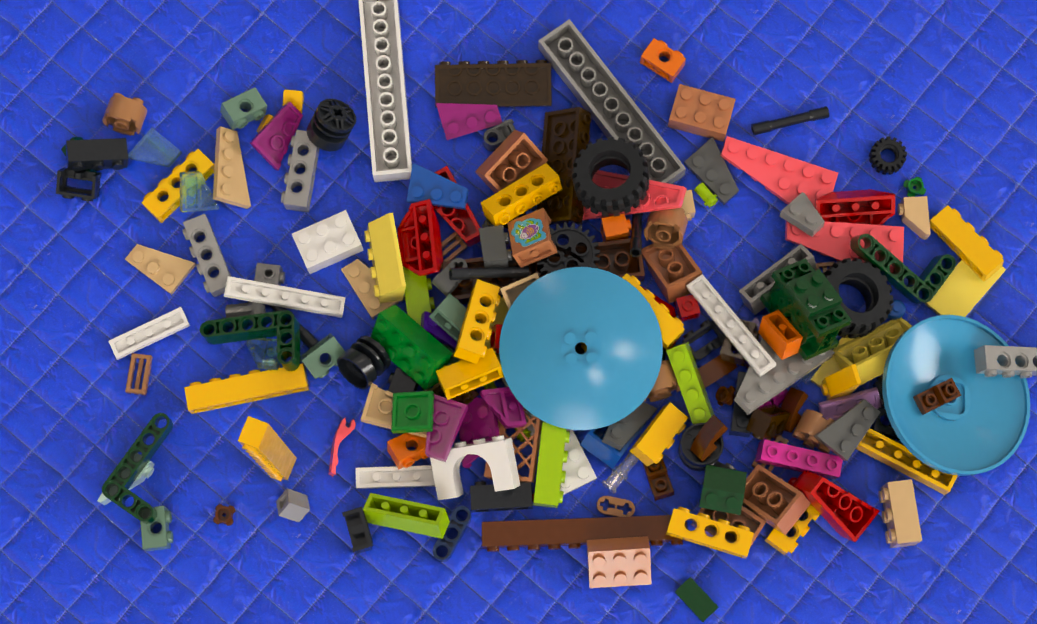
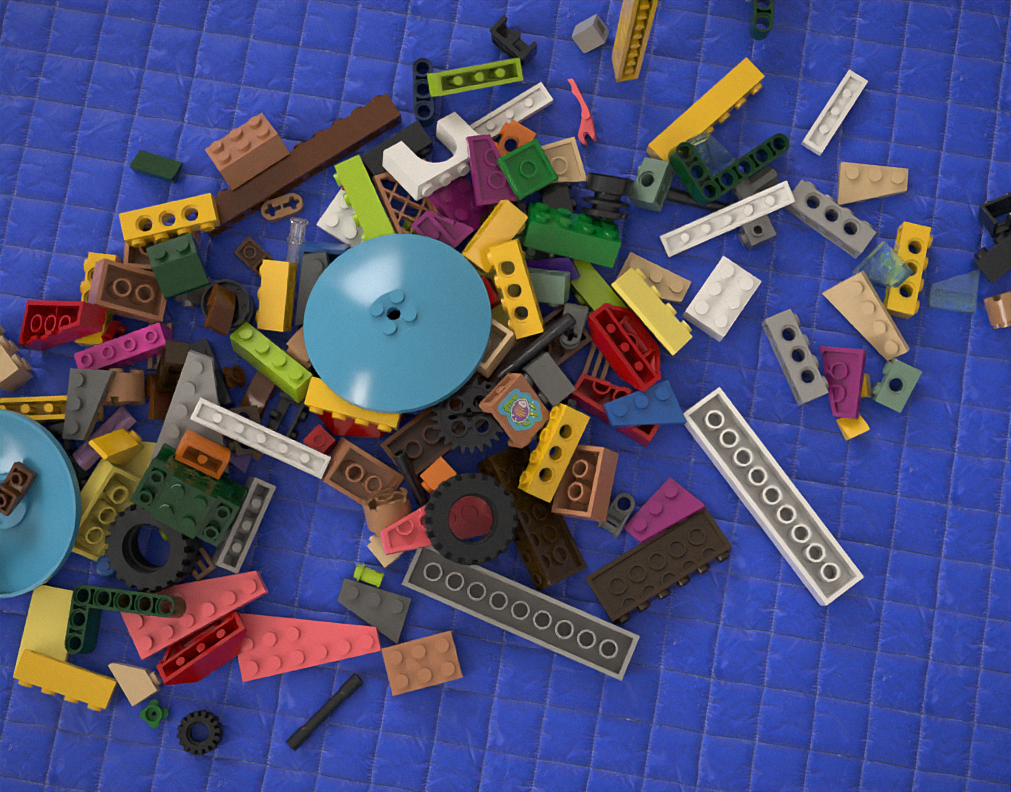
camera: 145 degrees right, 5 degrees up
medium nougat tile [125,353,153,396] -> none
black wheel [307,99,356,152] -> none
orange brick [640,38,686,83] -> none
light grey wing [780,192,825,237] -> none

